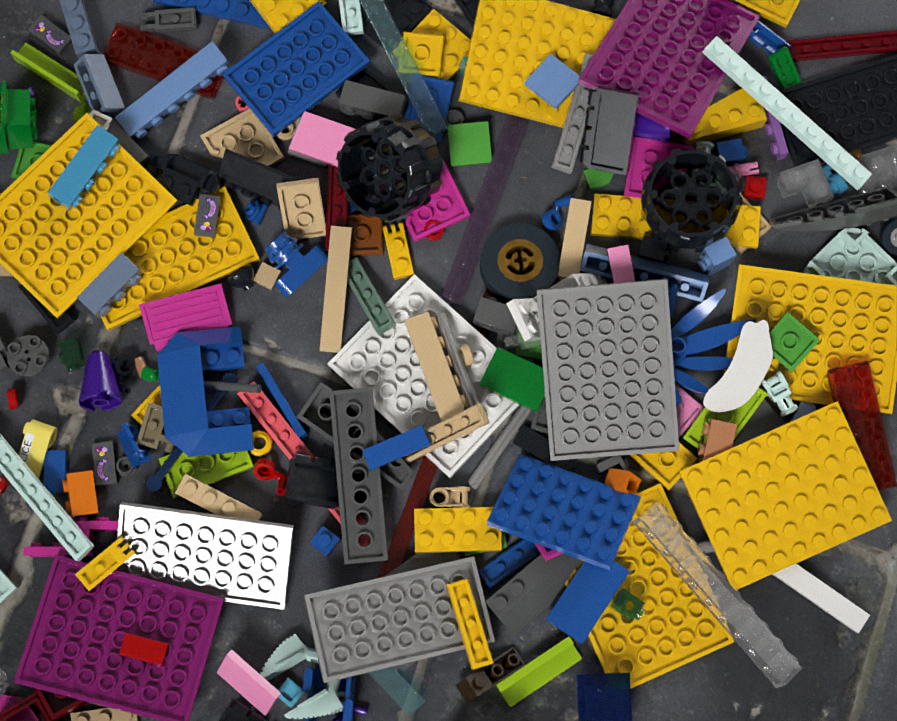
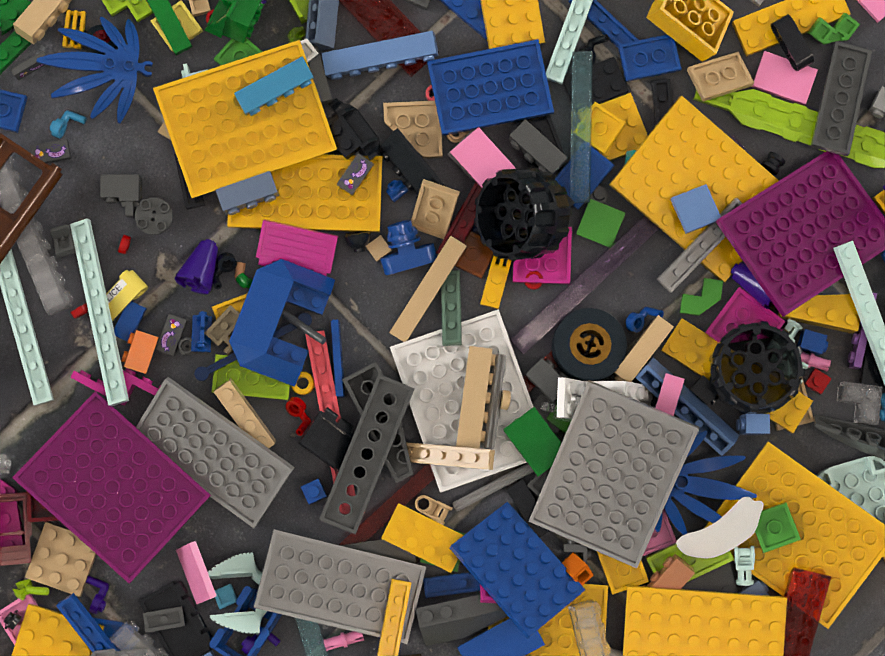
camera: 25 degrees right, 5 degrees up
clear green brick [55,338,85,372] -> none
yellow hinge [75,536,135,591] -> none
red tile [119,633,169,666] -> none
blue tile [362,425,431,471] -> none
hinge [580,86,640,176] -> none
none -> bright pink pin [323,631,364,651]

